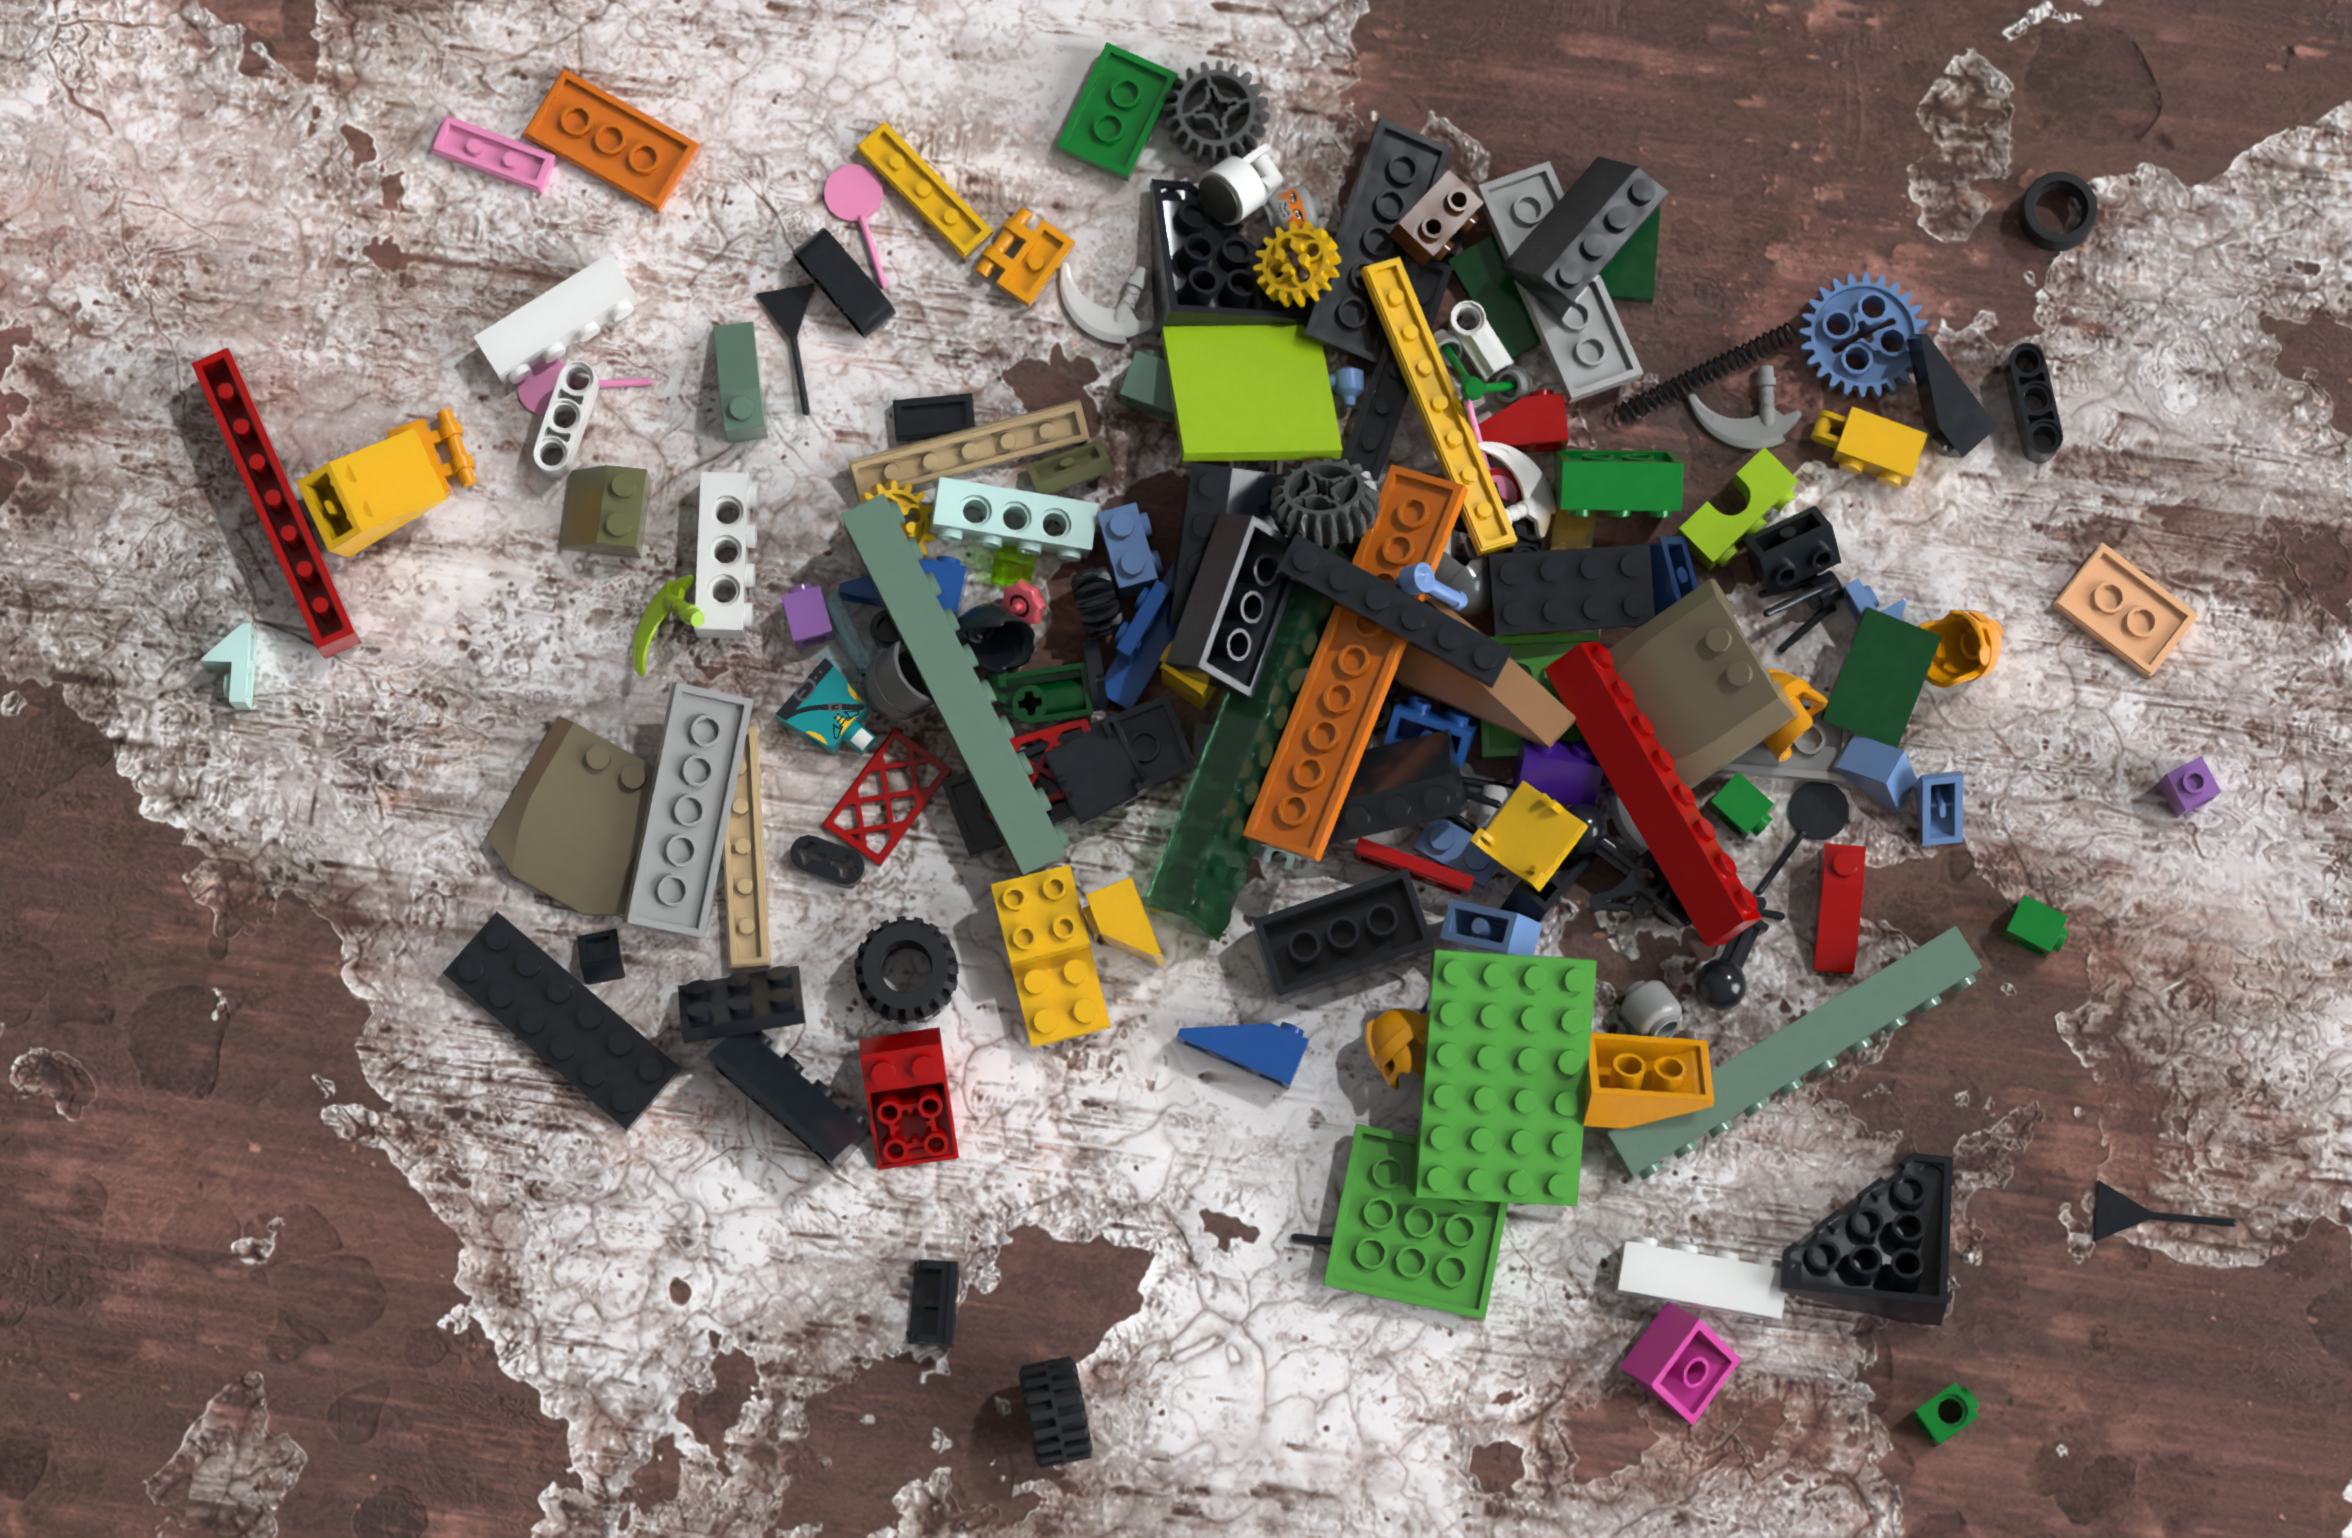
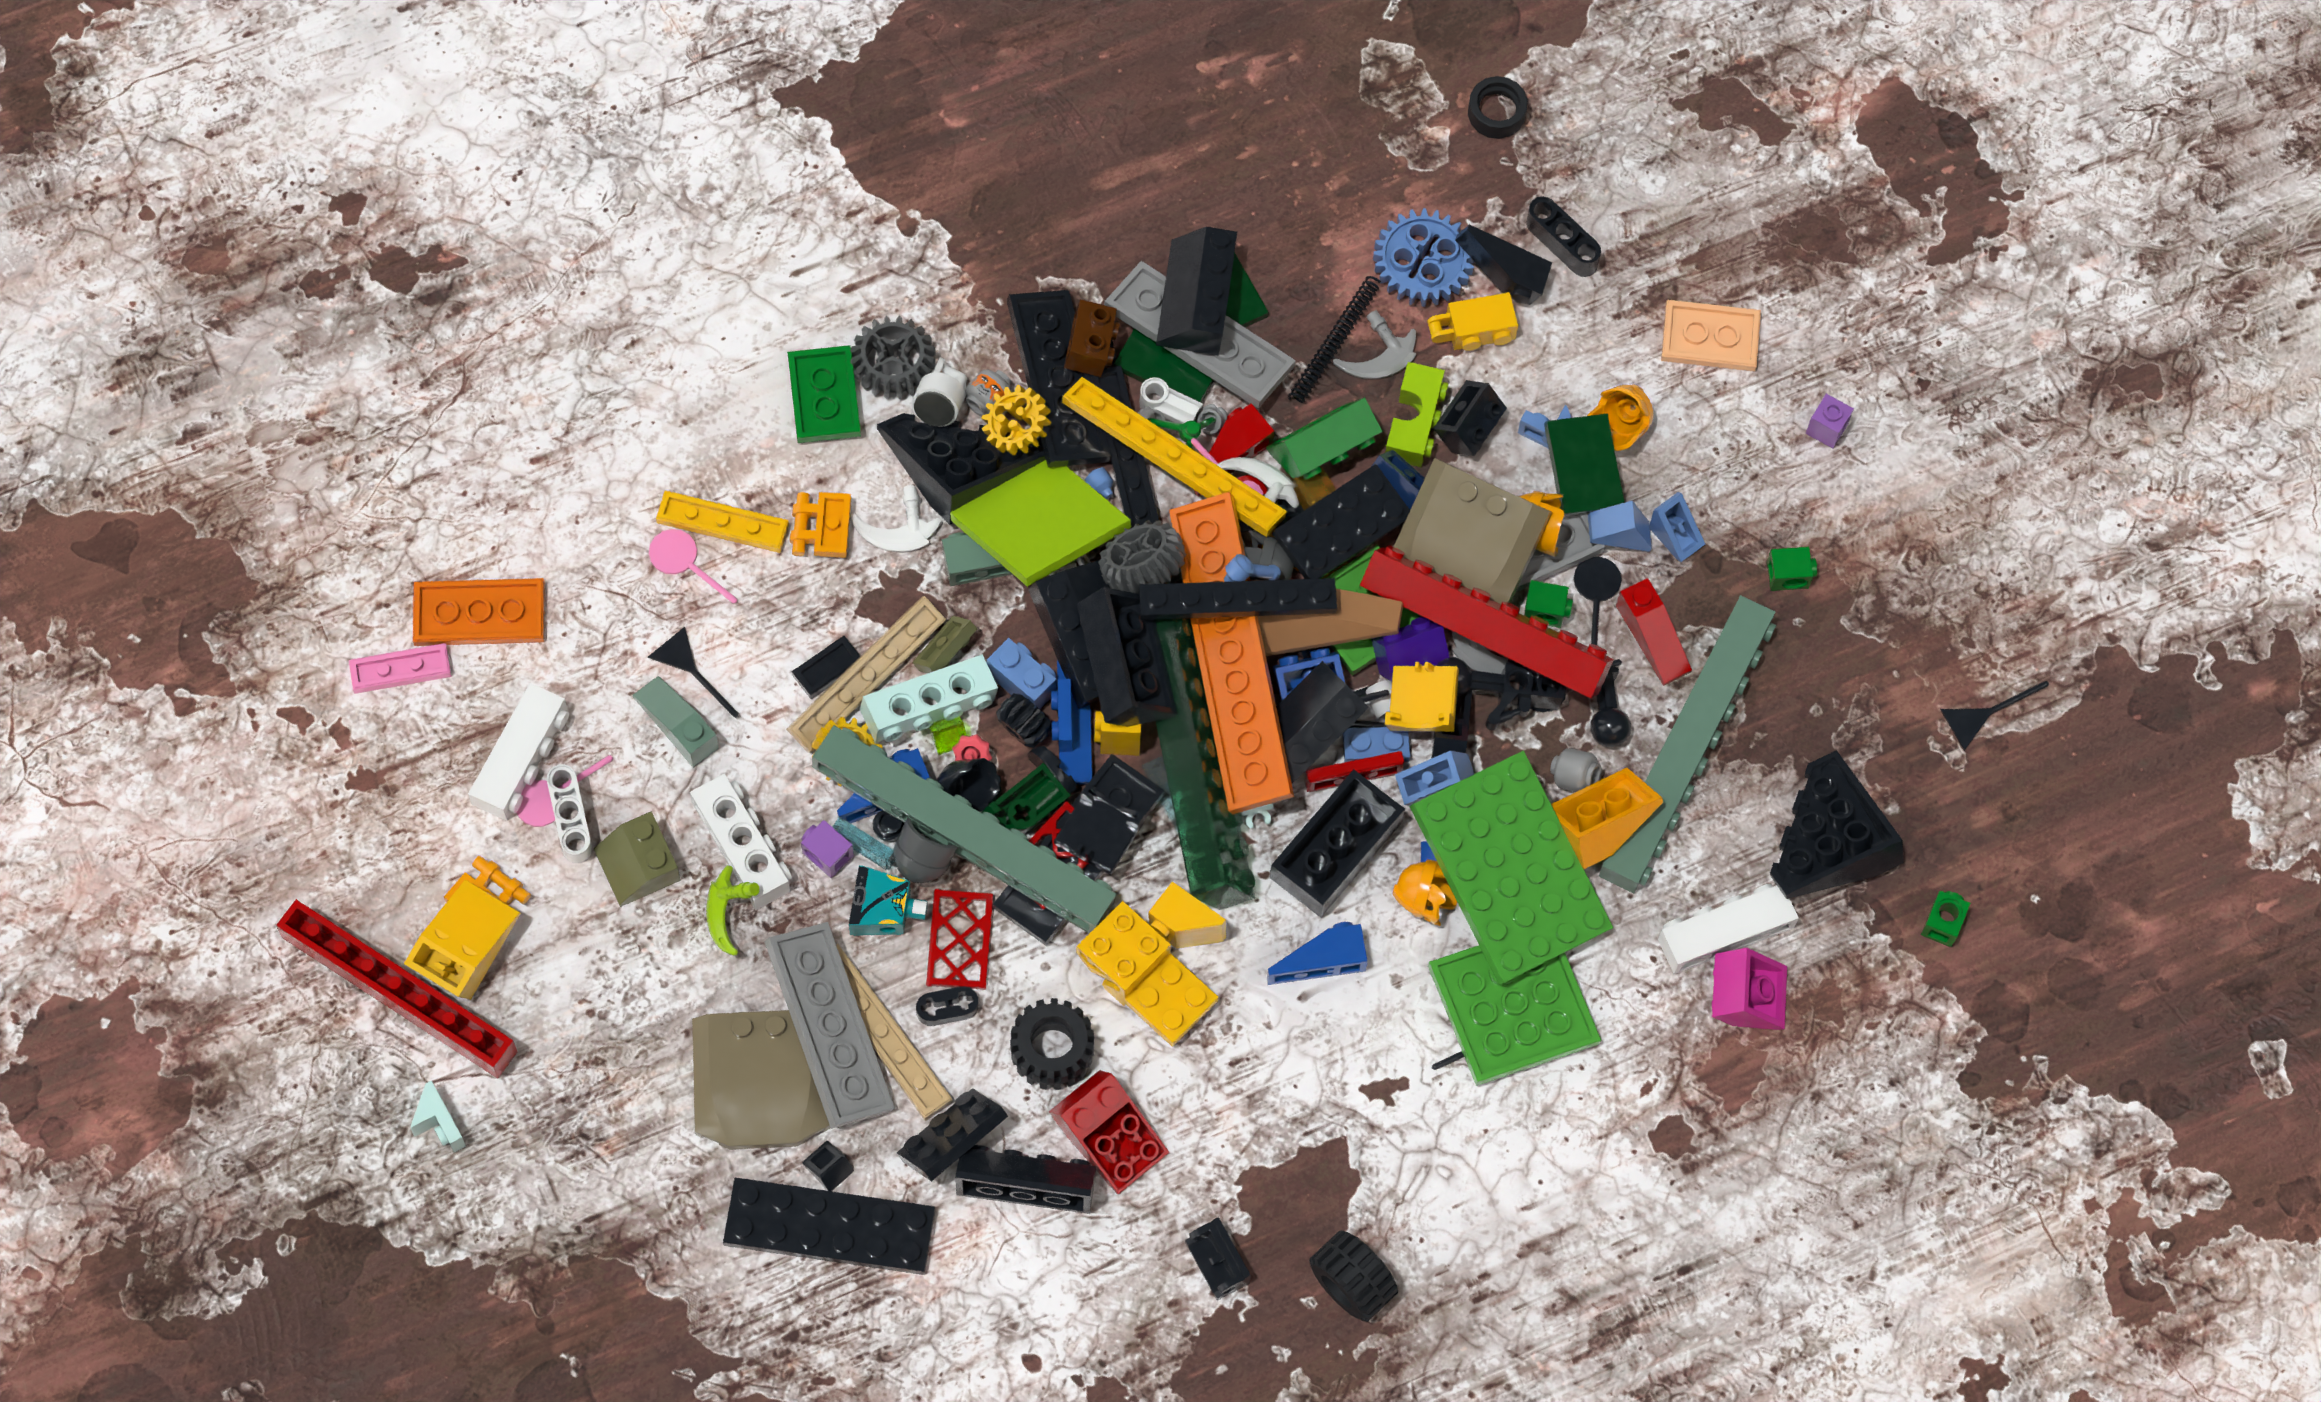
camera: 35 degrees left, 10 degrees down
black beam [792,227,896,338] -> none
black plant [1758,570,1845,653] -> none

